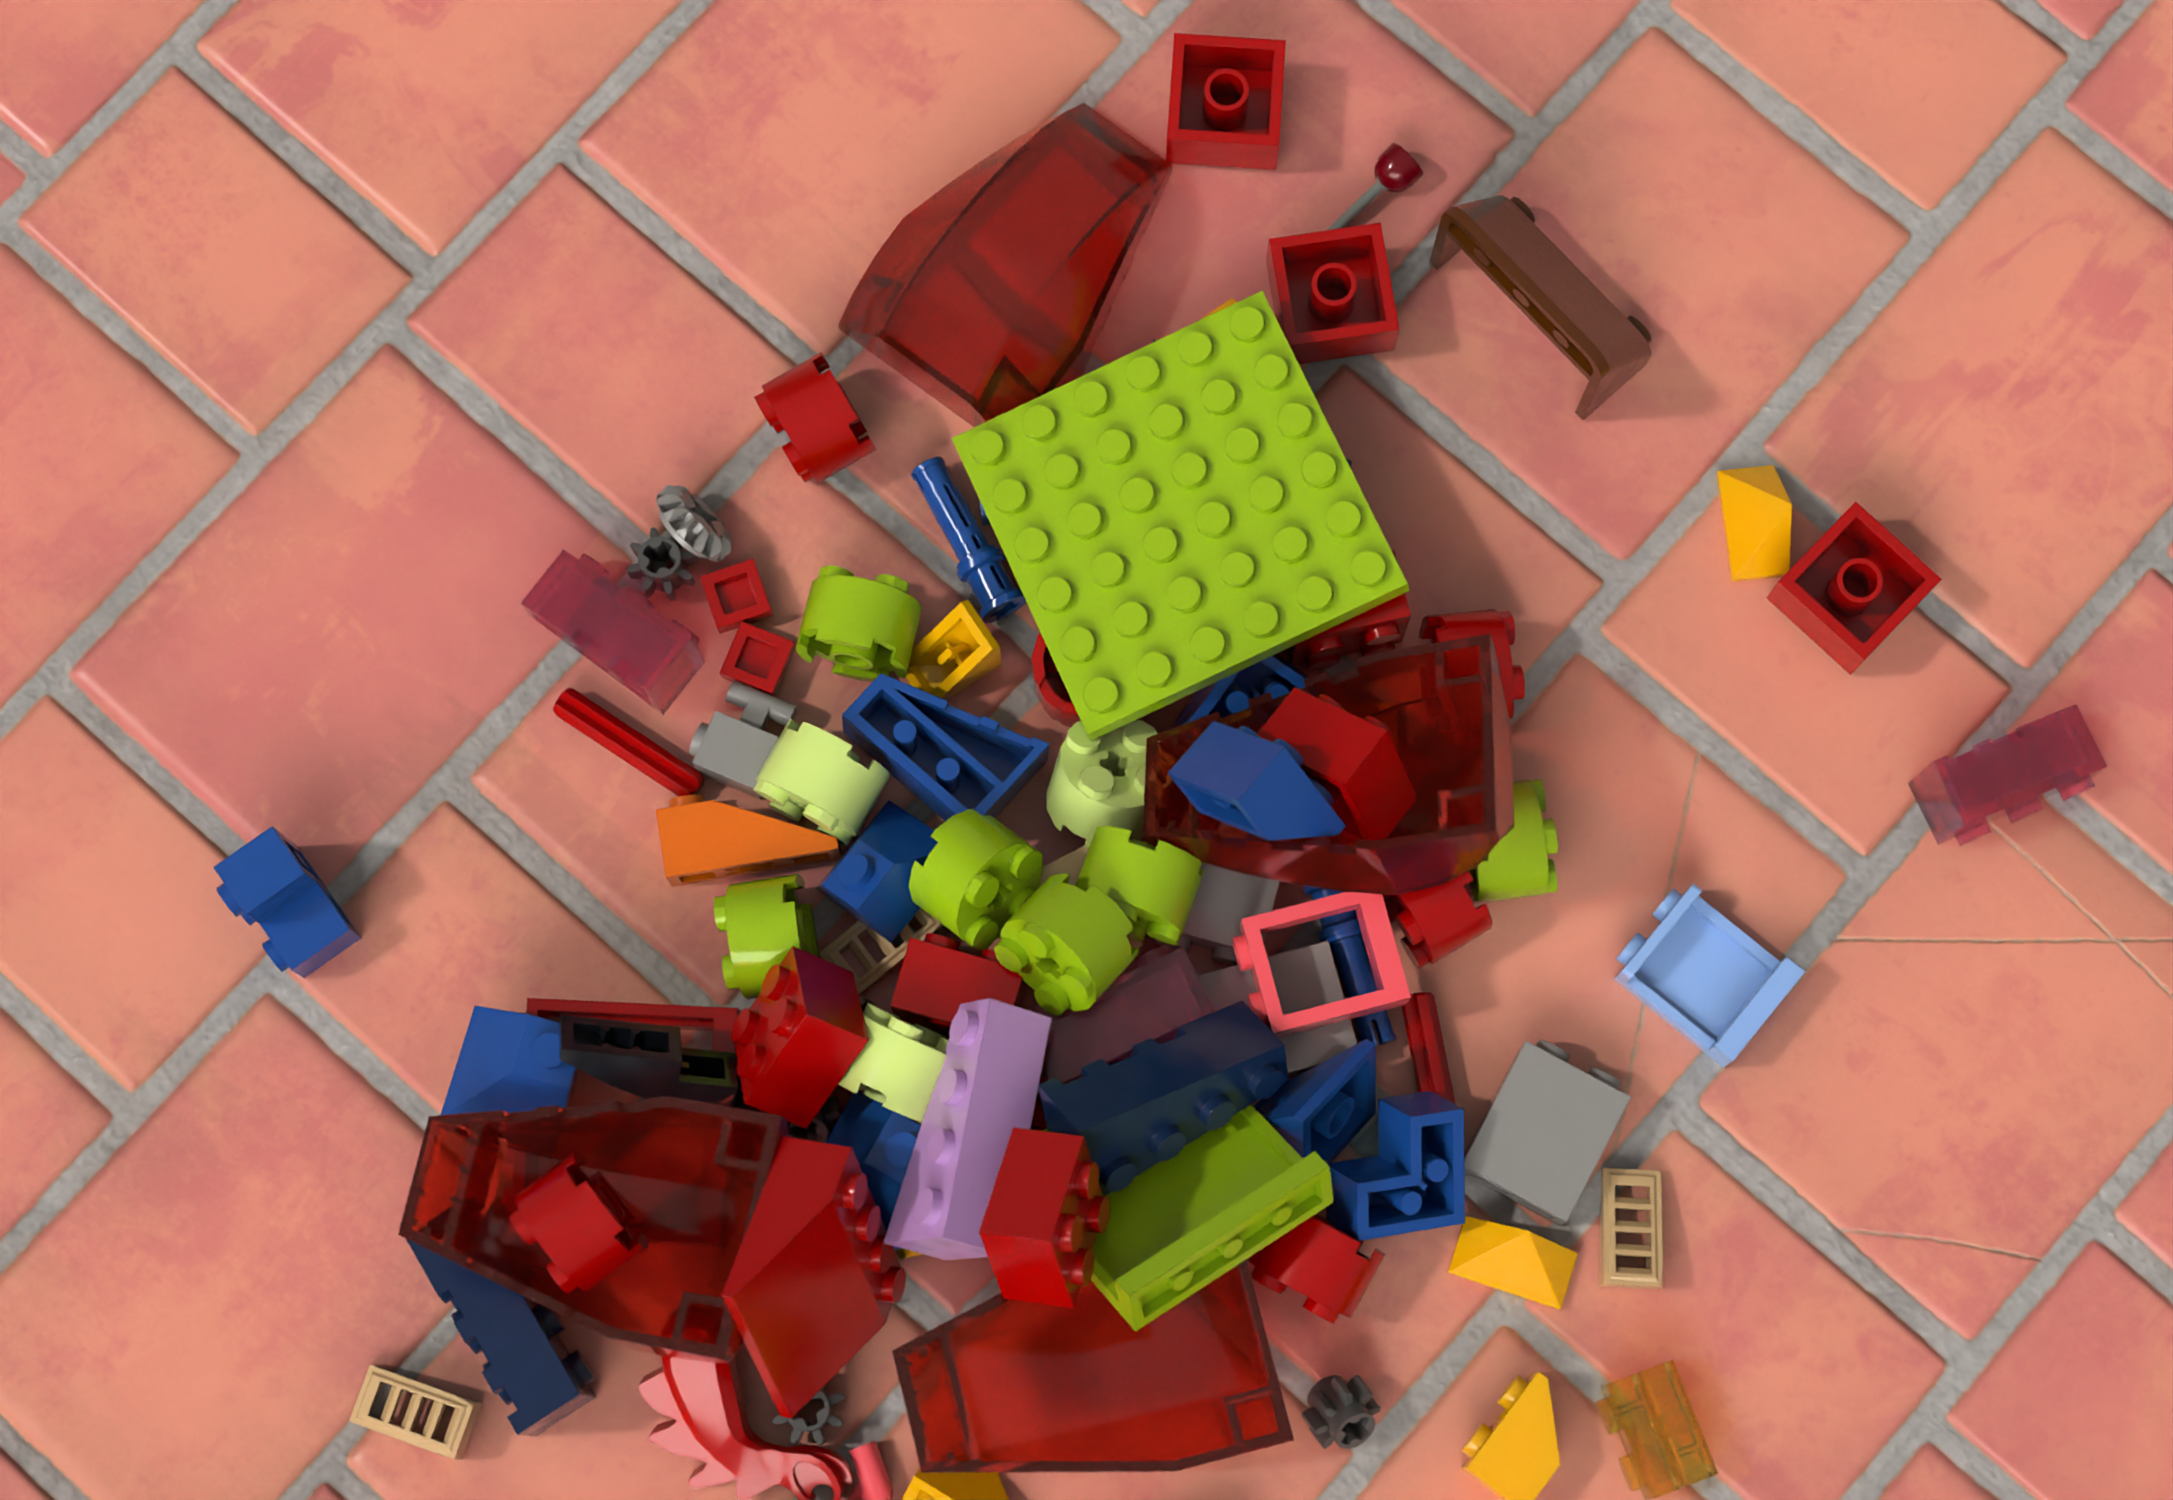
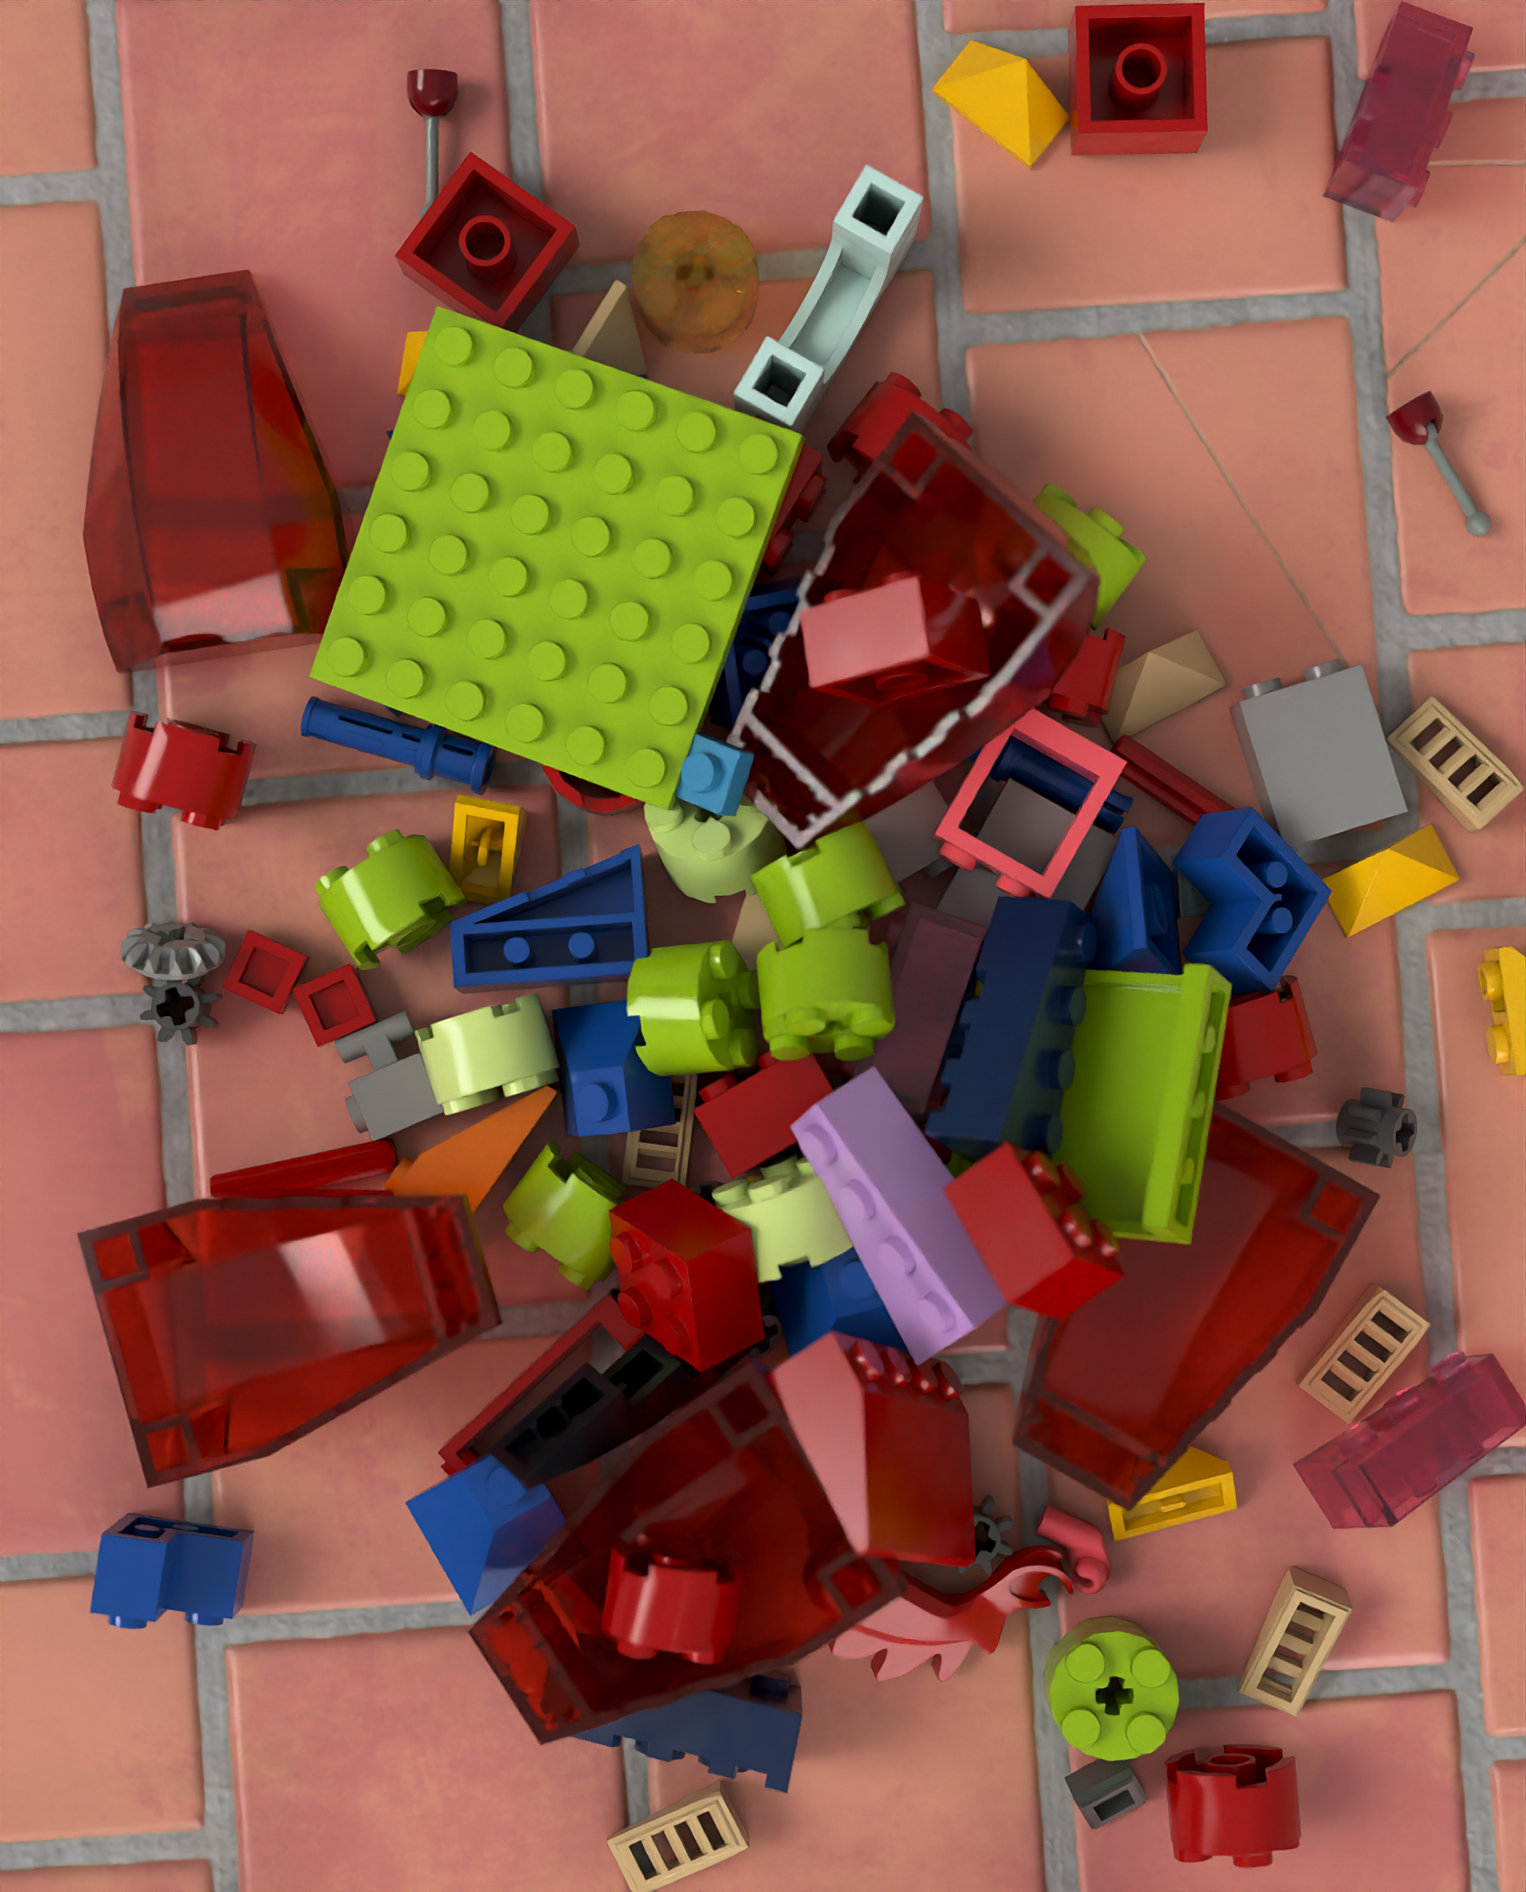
camera: 45 degrees left, 10 degrees up
clear pink wedge [521,549,705,715] -> none
red brick [1166,33,1286,170] -> none
blue slope [1168,721,1346,841] -> none
reddish brown windscreen [1429,195,1651,420] -> none
light blue panel [1614,883,1805,1068] -> none
none -> clear red windscreen [77,1189,503,1488]
none -> tan slope [571,280,649,380]
none -> clear yellow brick [631,211,759,354]
none -> dark azure plate [674,733,755,817]
none -> light aqua arch [734,164,924,434]
none -> tan slope [1100,630,1227,745]
none -> hinge [1385,390,1491,536]

